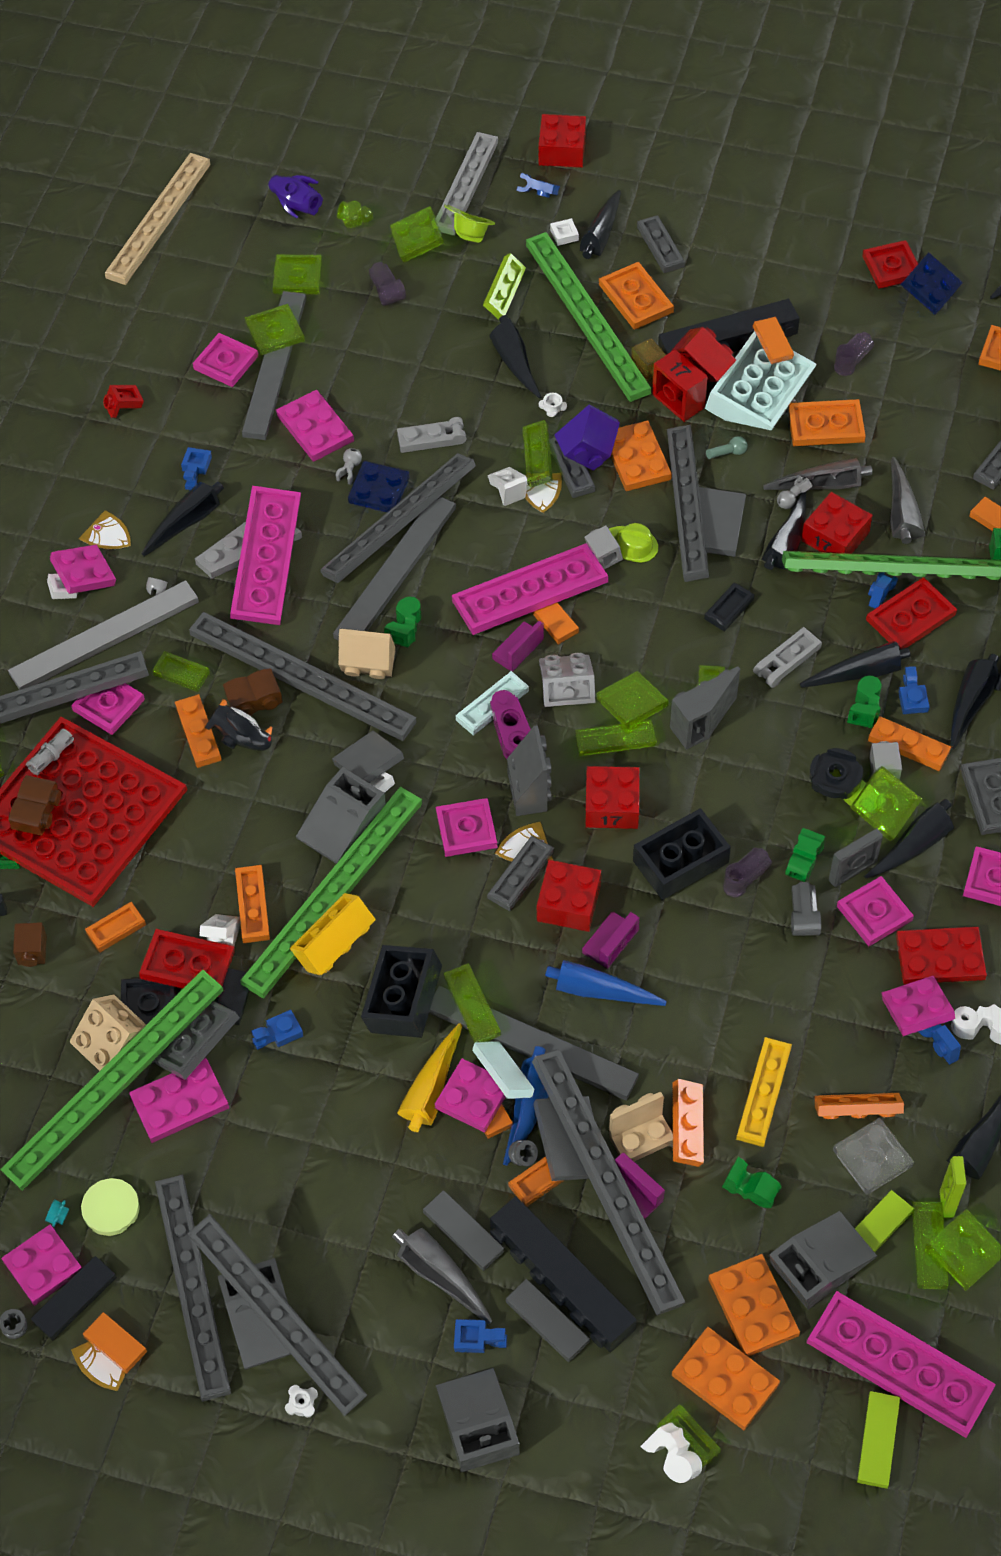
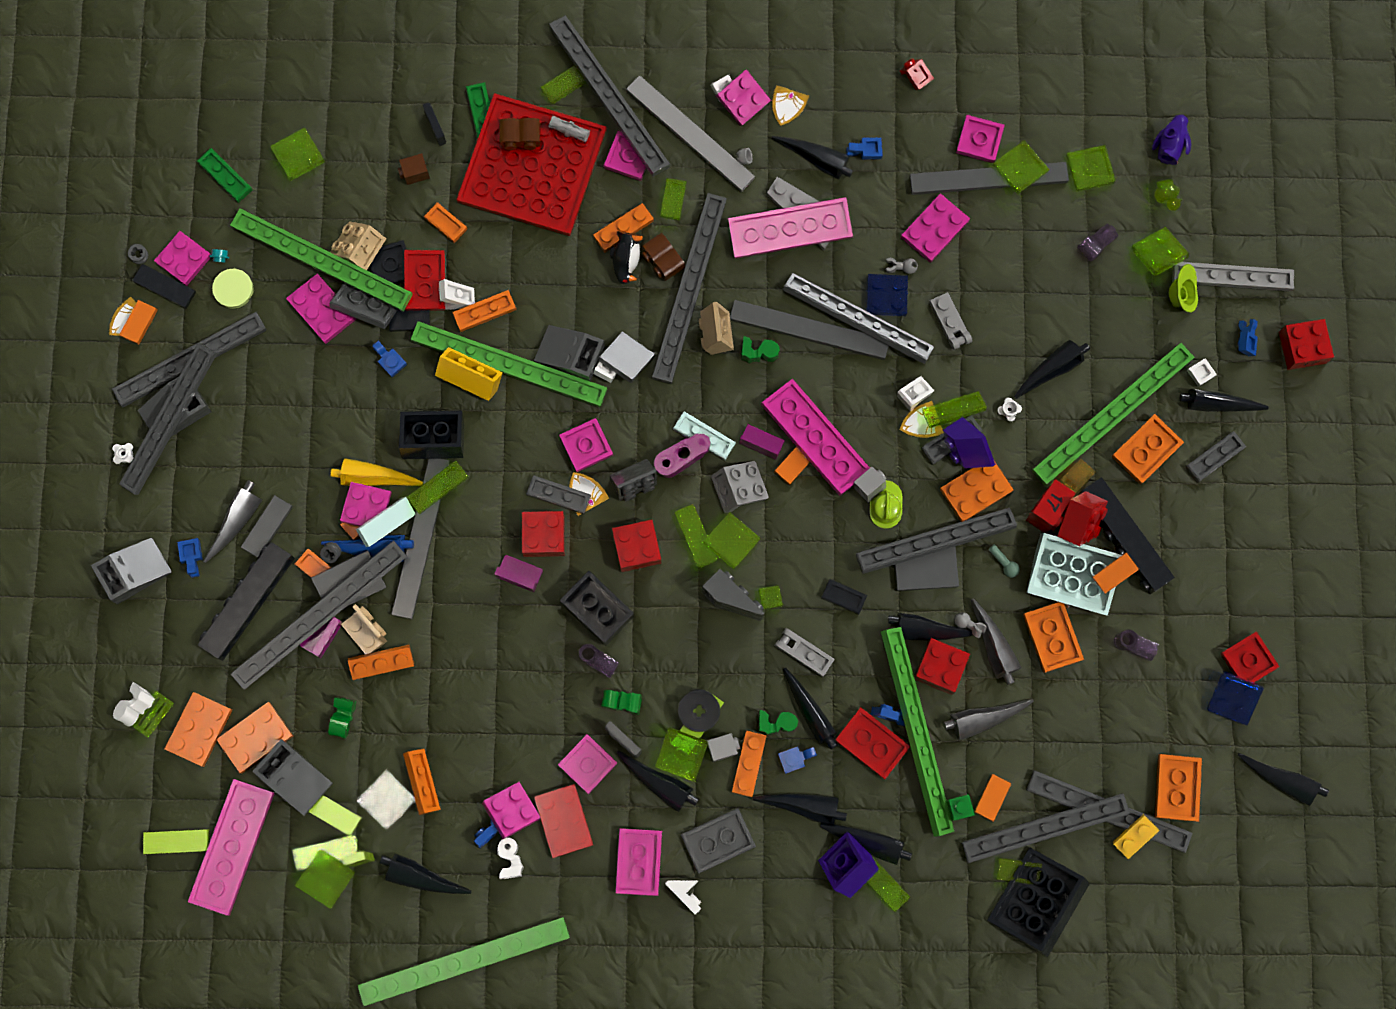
camera: 70 degrees right, 20 degrees up
tan tile [105,153,211,285] -> none
lime plate [483,253,526,320] -> none
dark grey tile [506,1279,590,1362] -> none
blue piece [545,960,667,1006] -> none
yellow tile [736,1037,792,1147] -> none
dark grey piece [791,882,821,936] -> none

